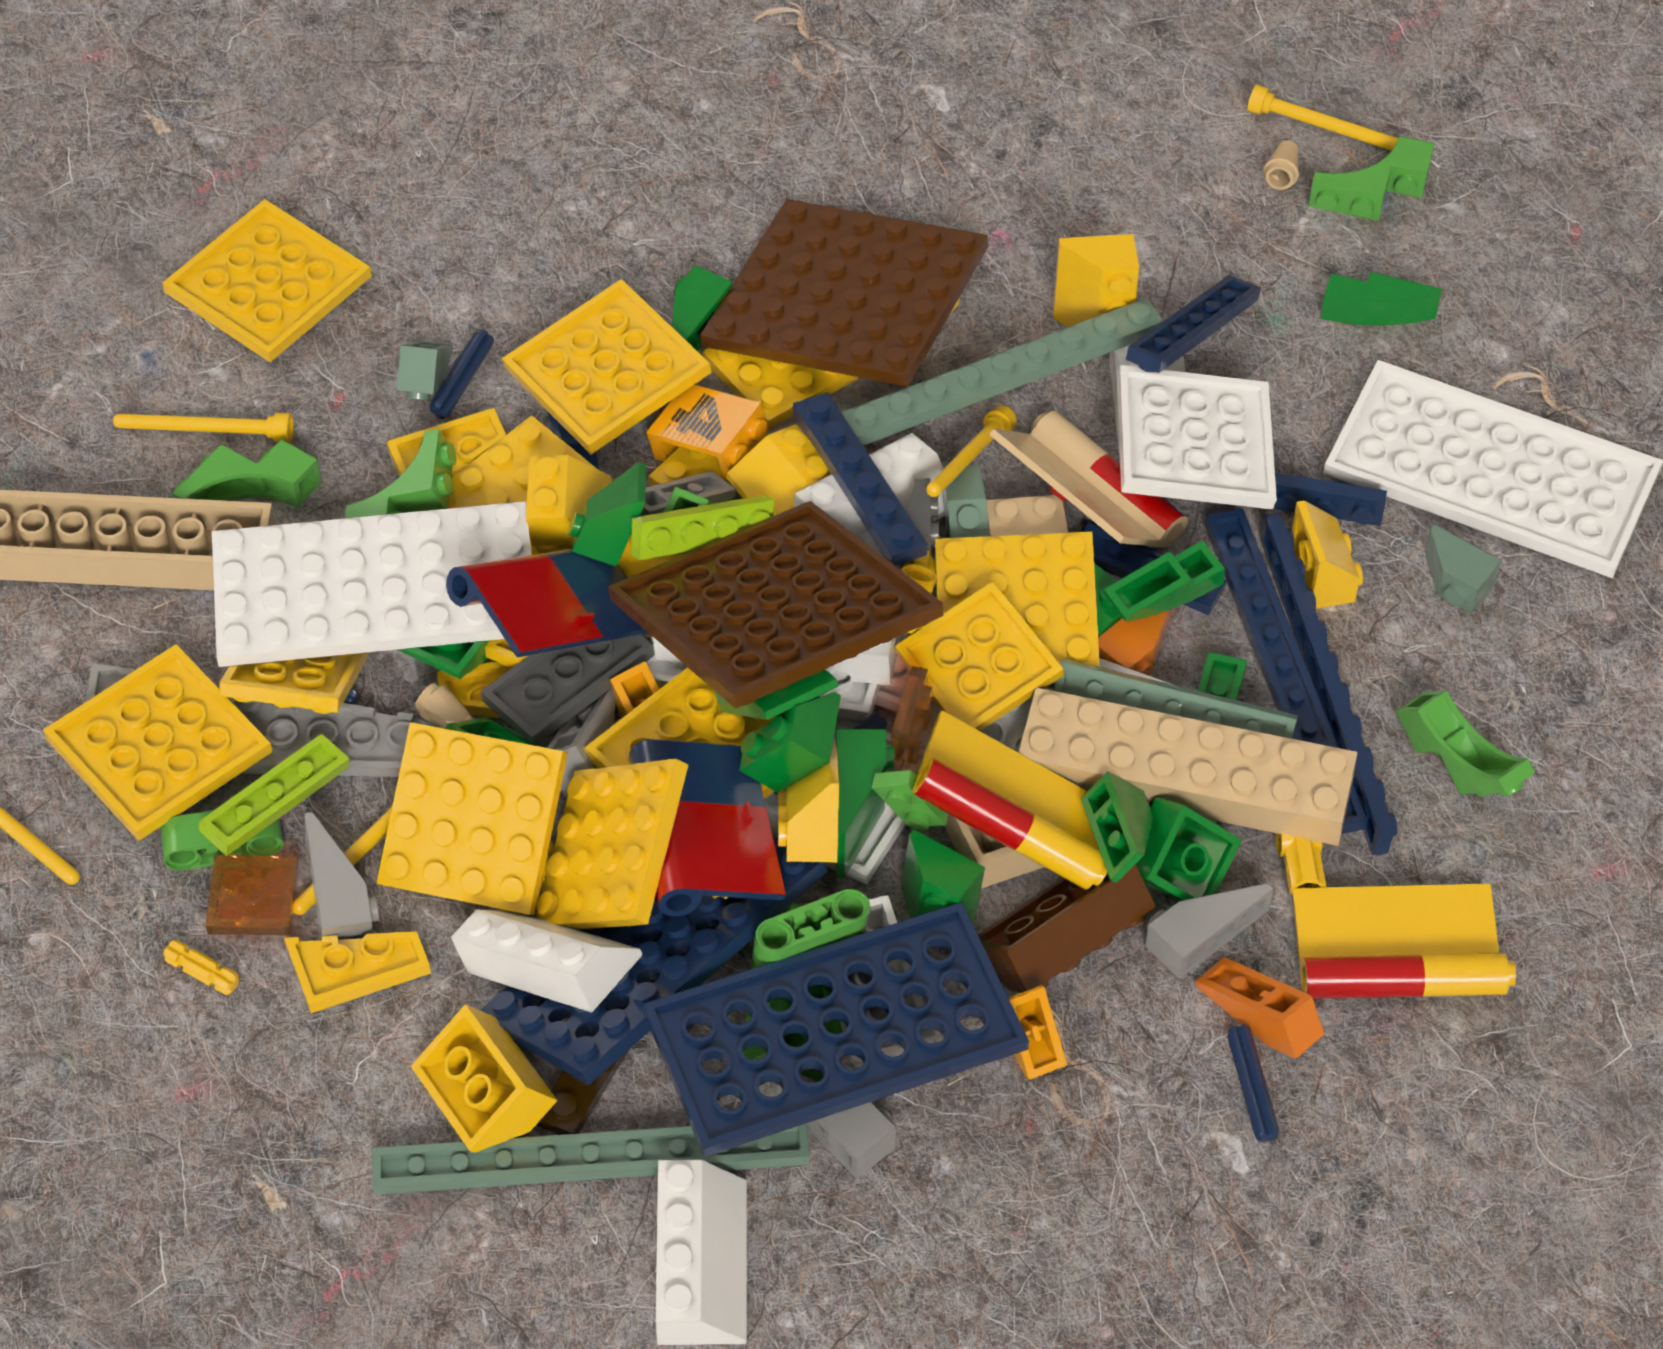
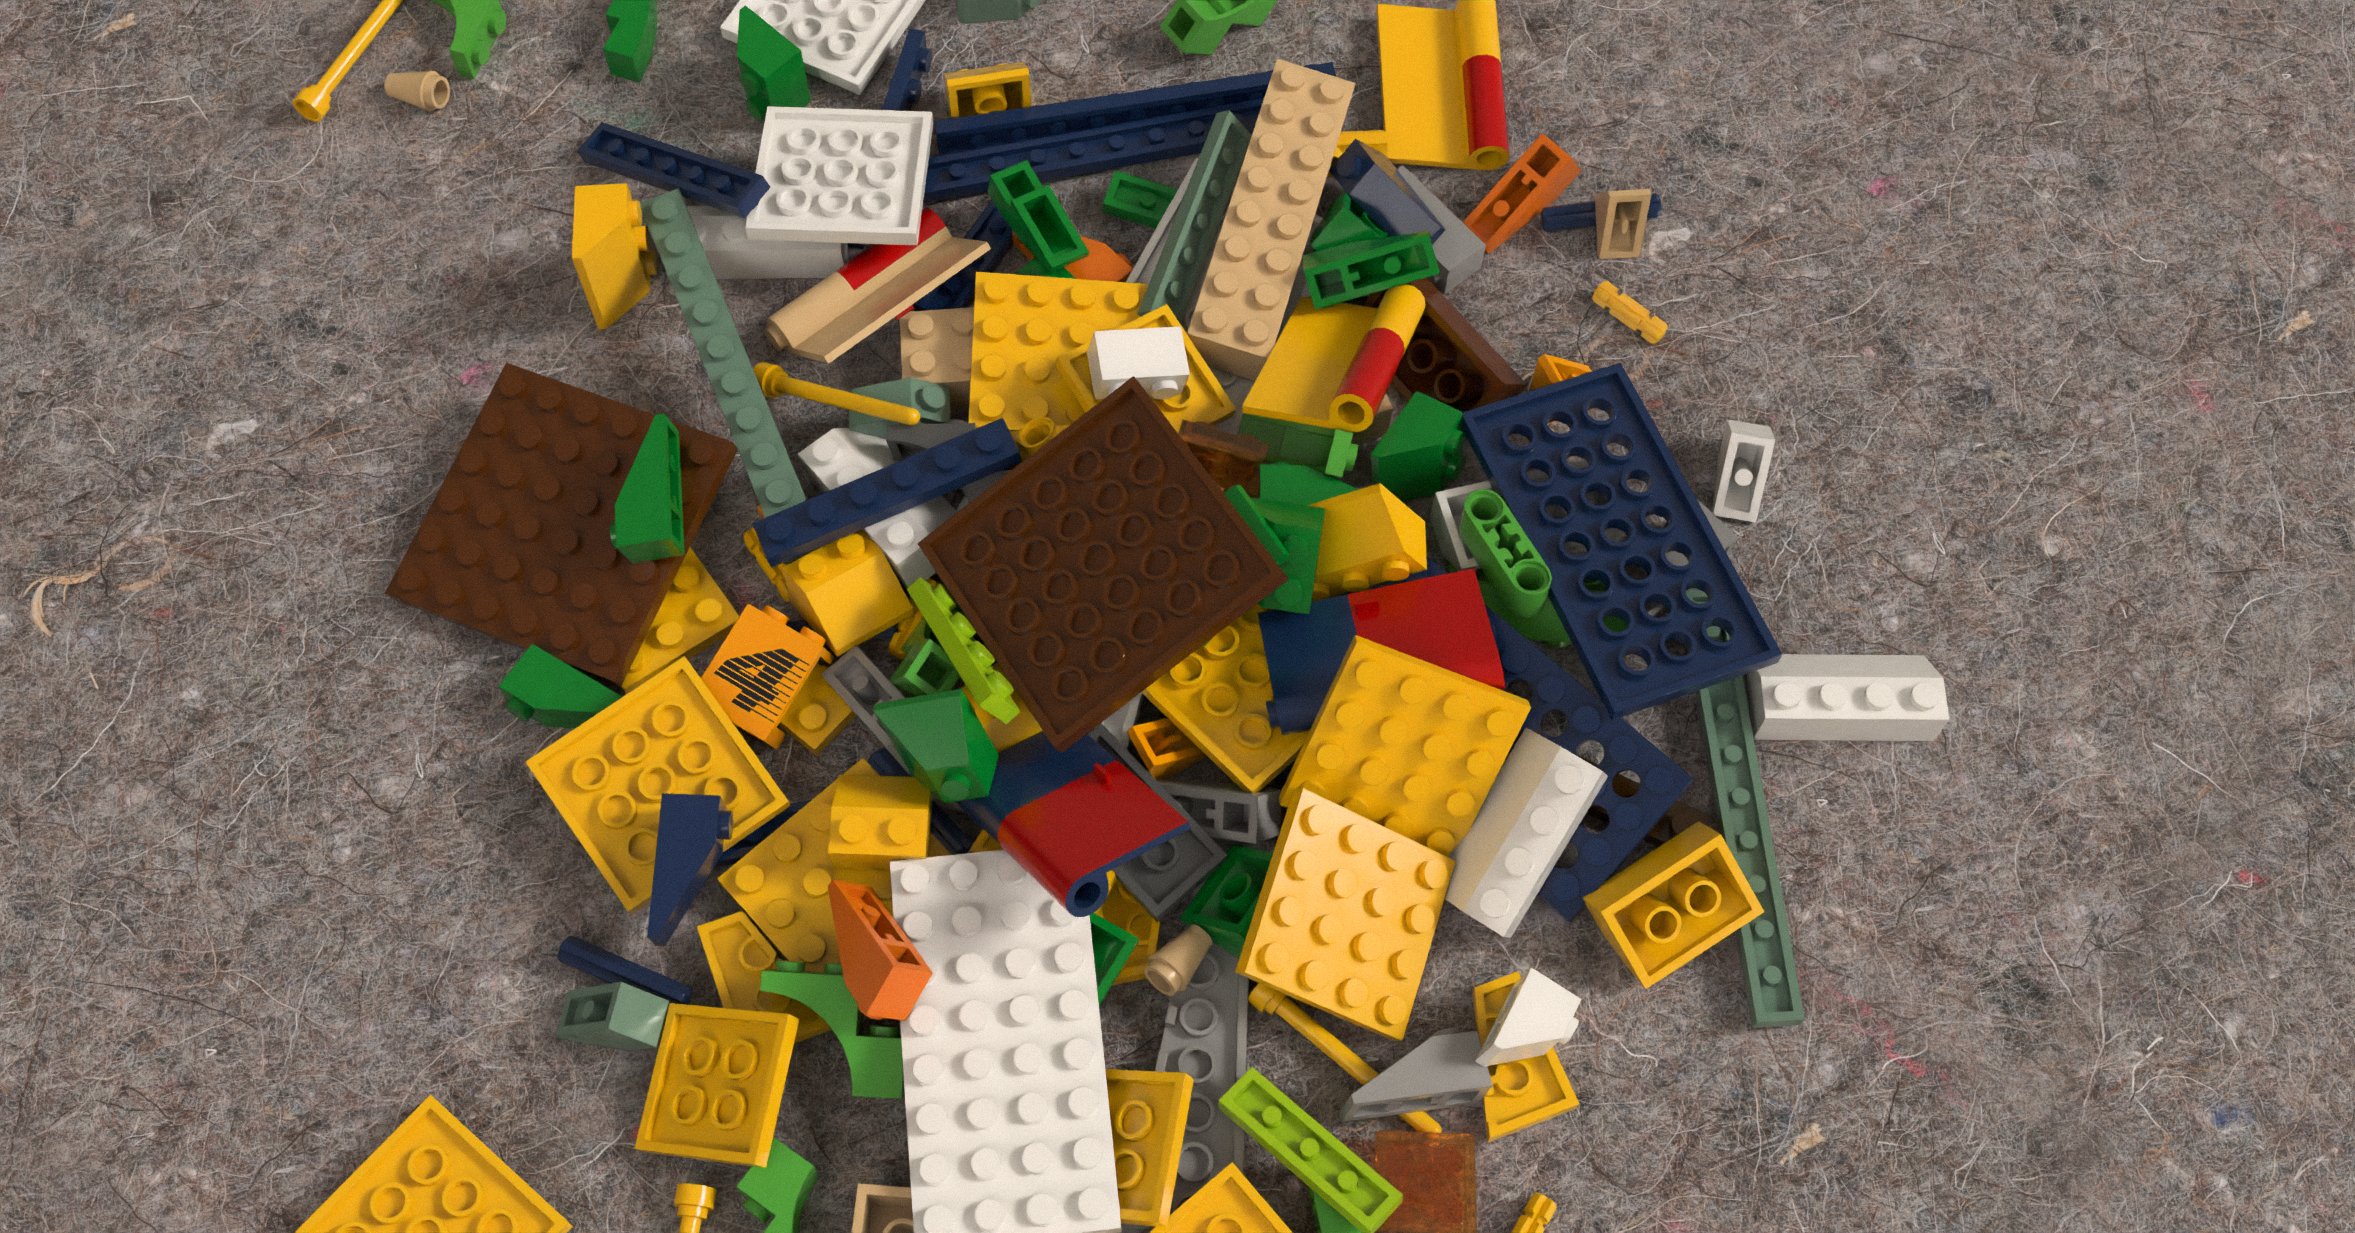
camera: 90 degrees left, 10 degrees up
none -> green slope [610,413,685,563]
none -> yellow plate [634,1003,799,1168]
none -> dark blue slope [647,793,733,946]
none -> green slope [737,5,811,121]
none -> orange slope [828,879,933,1021]
none -> white brick [1087,326,1190,399]
none -> slope [1329,139,1446,245]
none -> white slope [1475,967,1581,1067]
none -> yellow axle [1592,281,1668,344]
none -> tan slope [1595,189,1652,259]
none -> white slope [1712,419,1776,523]

